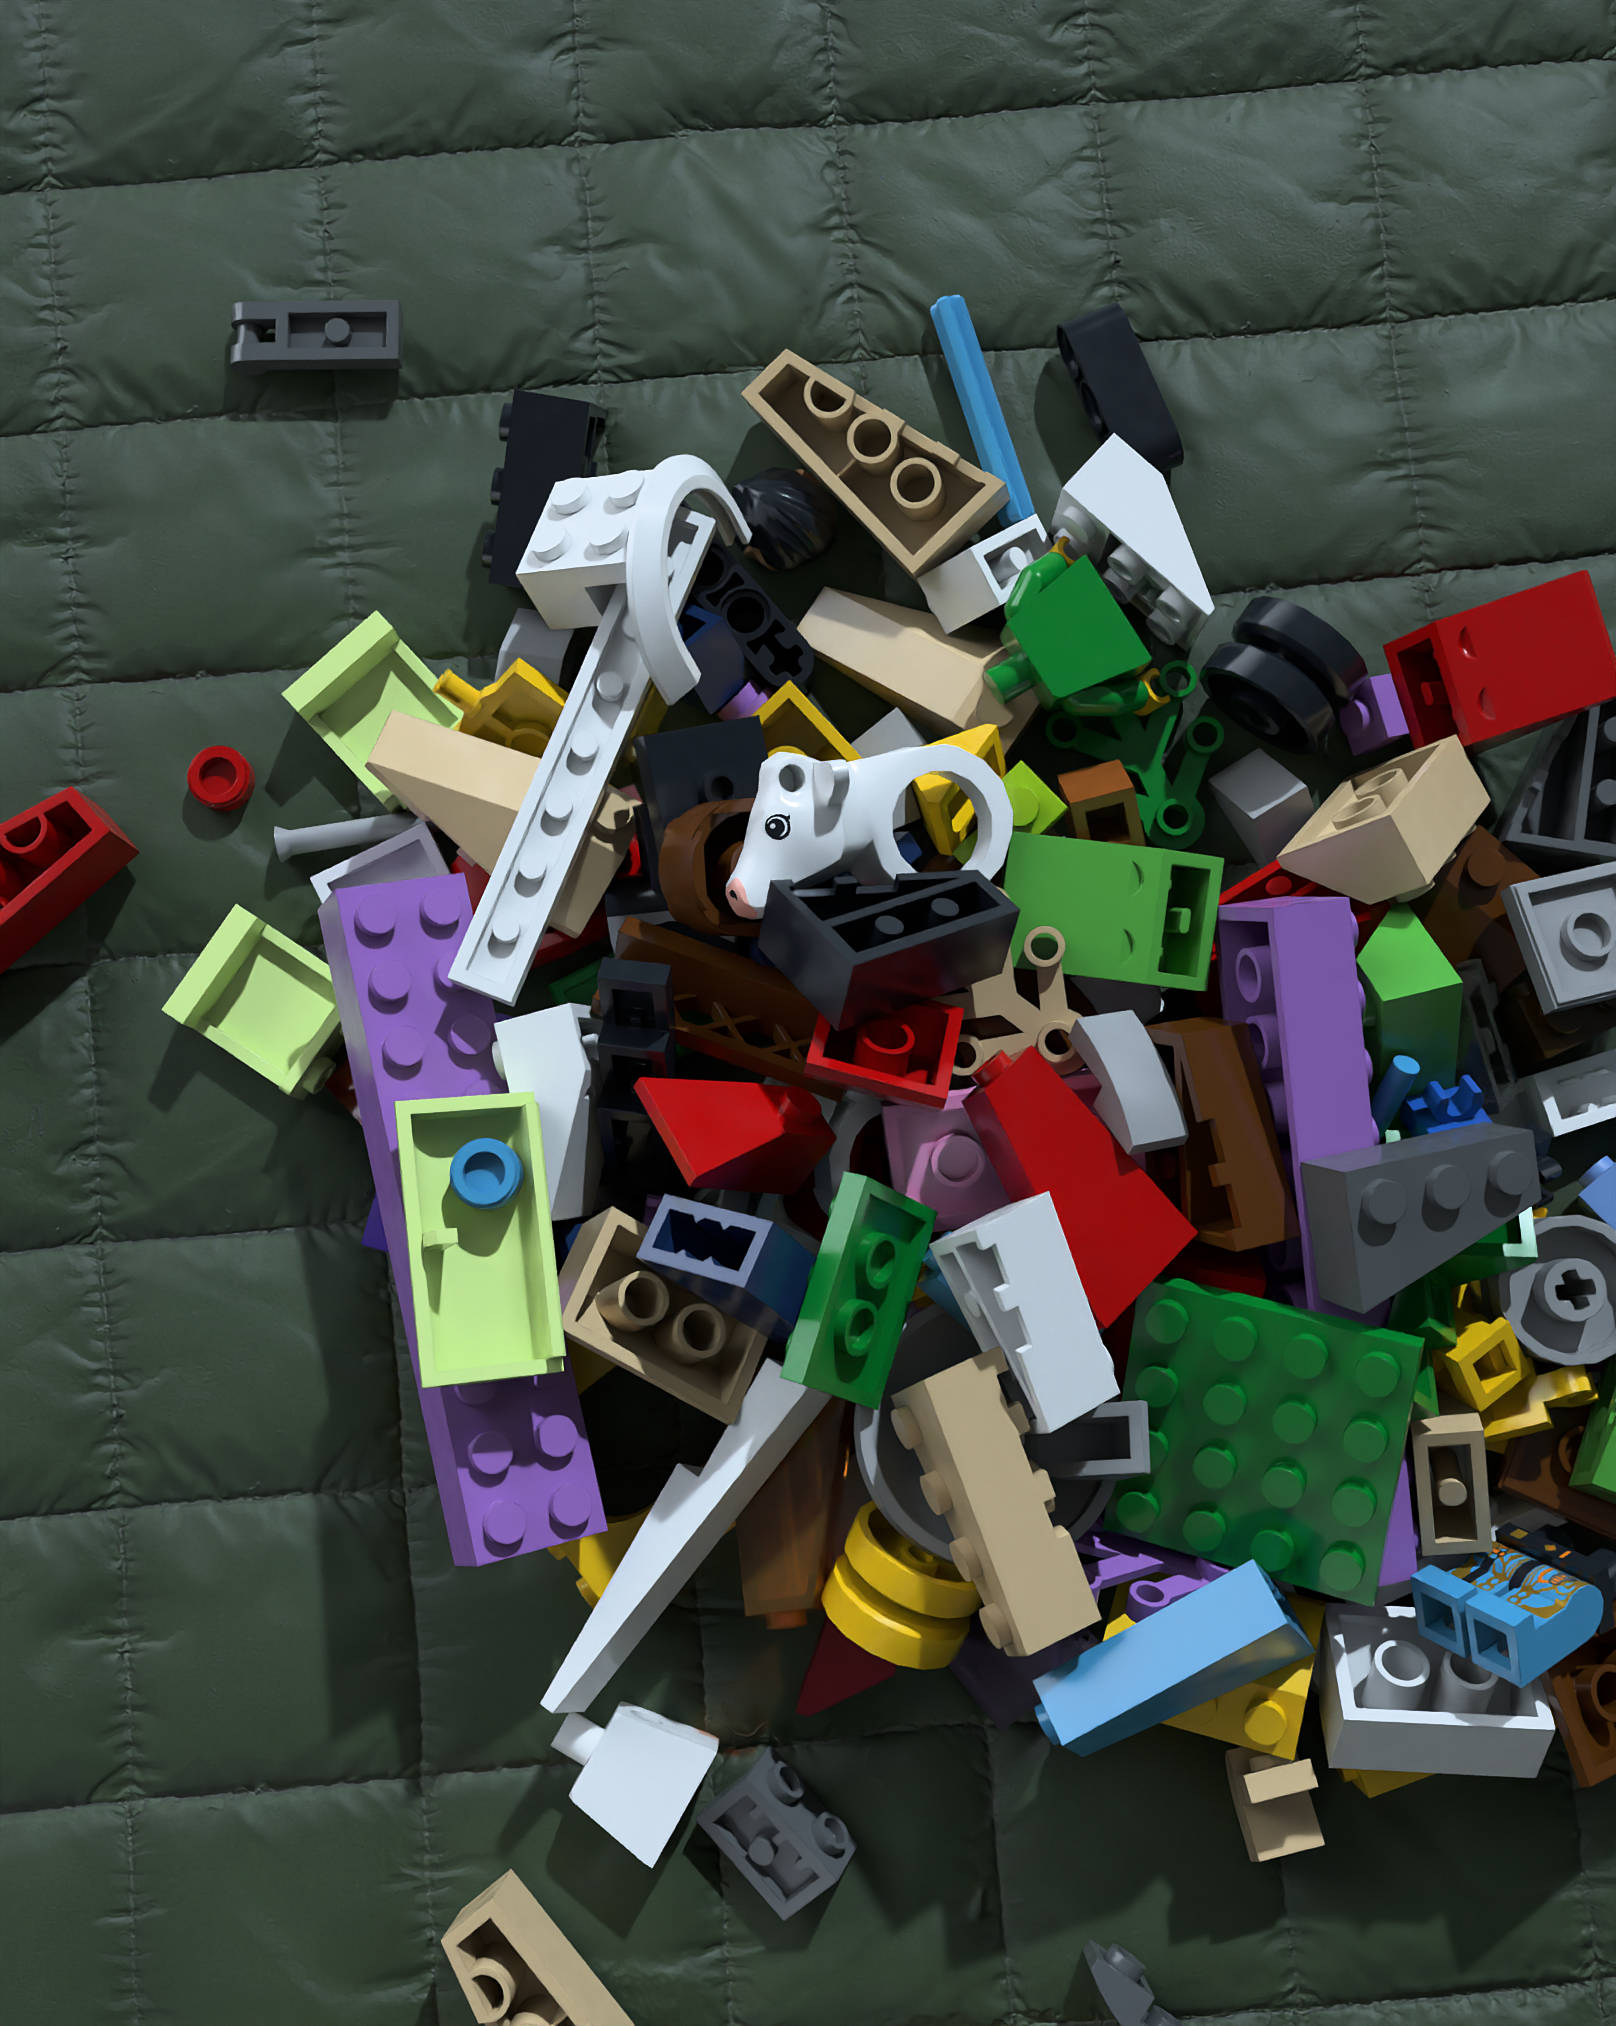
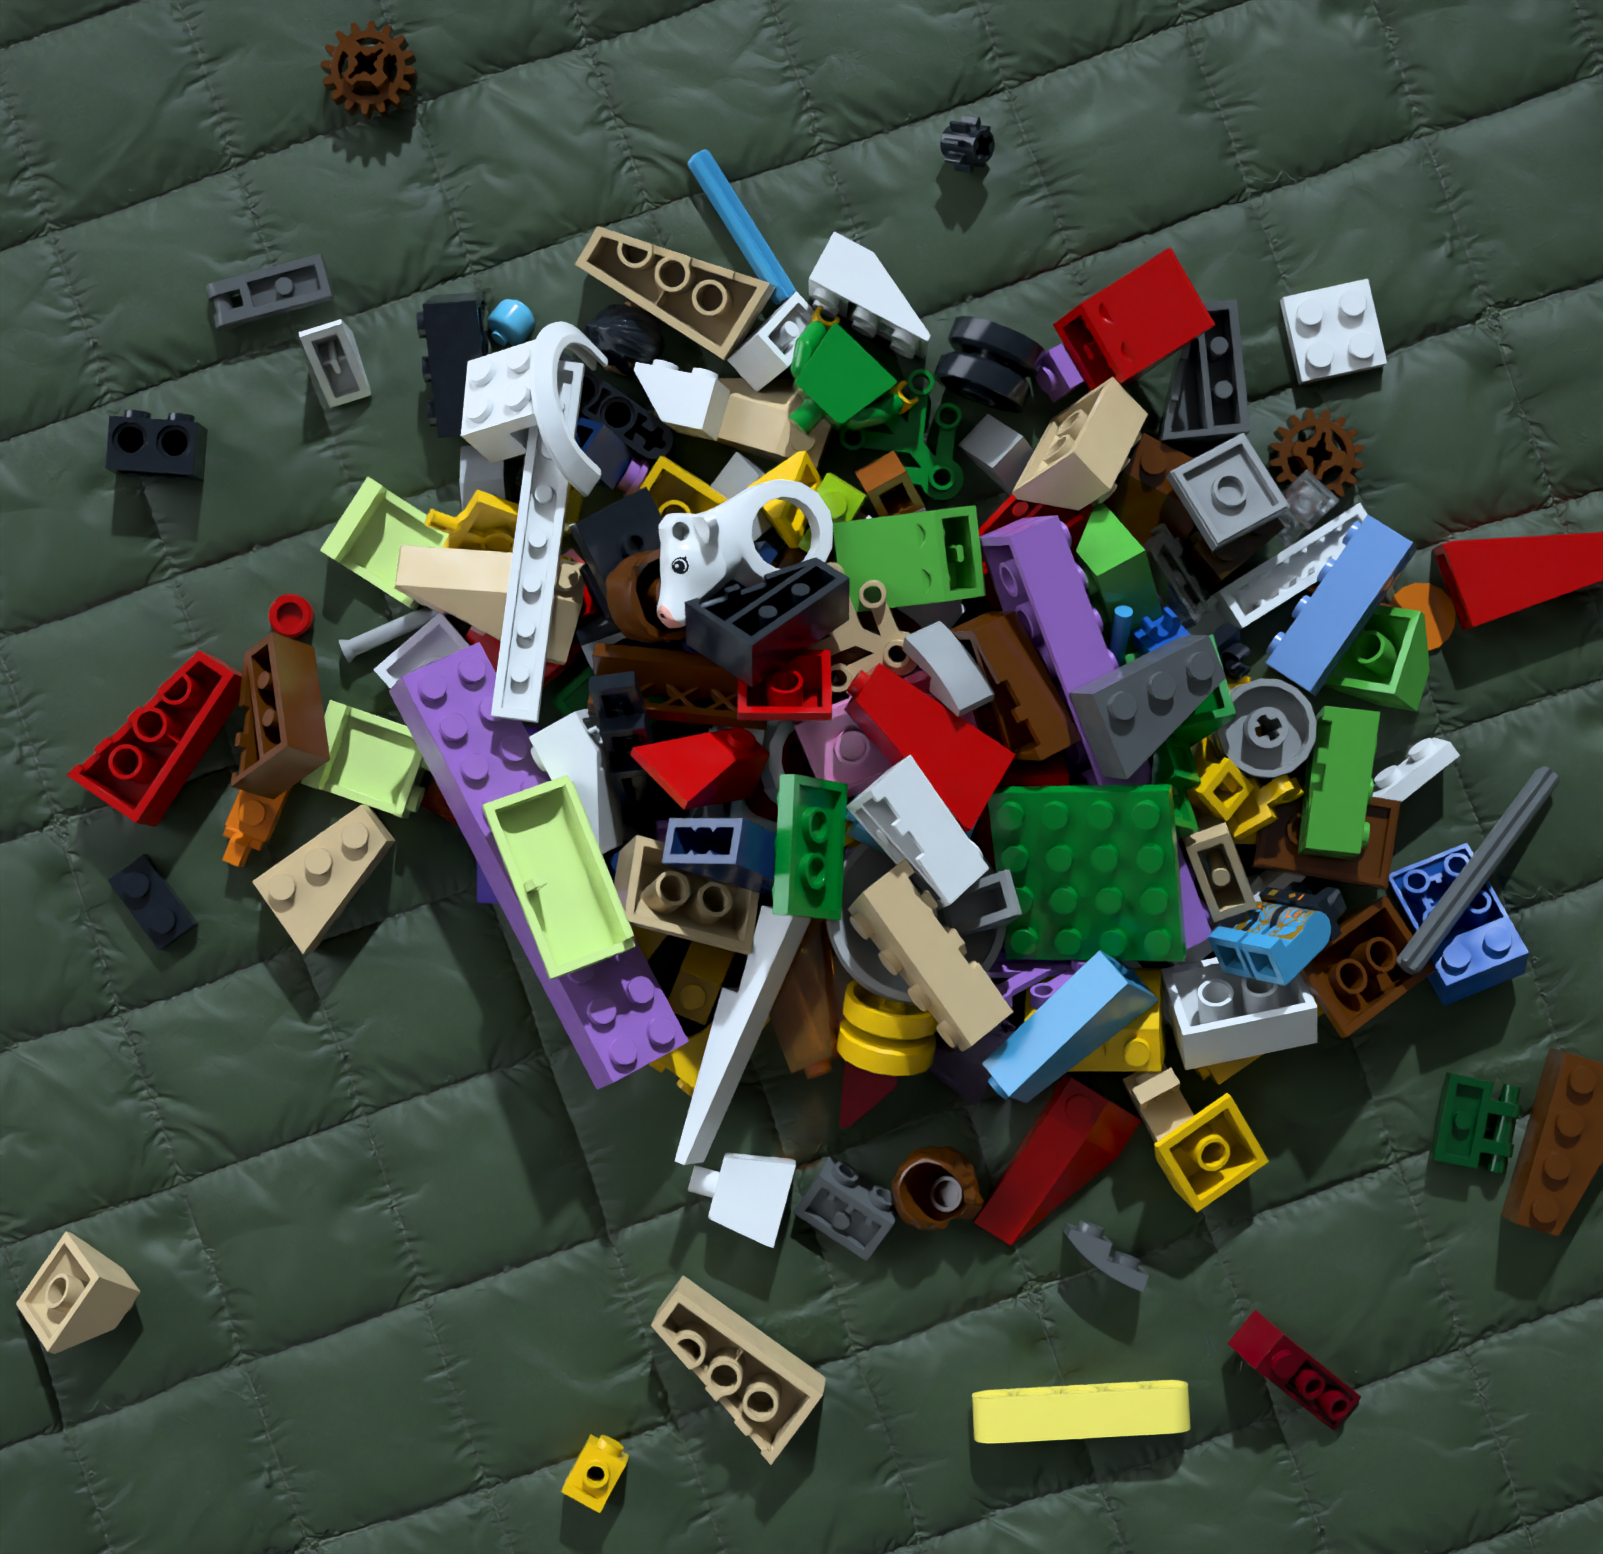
camera: 15 degrees left, 5 degrees up
dark azure tile [450,1138,524,1211] -> none
black beam [1056,302,1184,473] -> none
none -> black brick [105,410,208,481]
none -> orange hinge [222,787,292,867]
none -> reddish brown wedge [231,632,330,799]
none -> tan wedge [252,804,395,954]
none -> white slope [299,319,371,408]
none -> reddish brown gear [320,20,418,120]
none -> medium azure piece [487,299,536,346]
none -> white slope [634,359,730,441]
none -> yellow slope [668,941,735,1025]
none -> reddish brown hair [891,1146,984,1231]
none -> black gear [940,115,995,173]
none -> red wedge [973,1073,1141,1246]
none -> yellow slope [1154,1093,1269,1212]

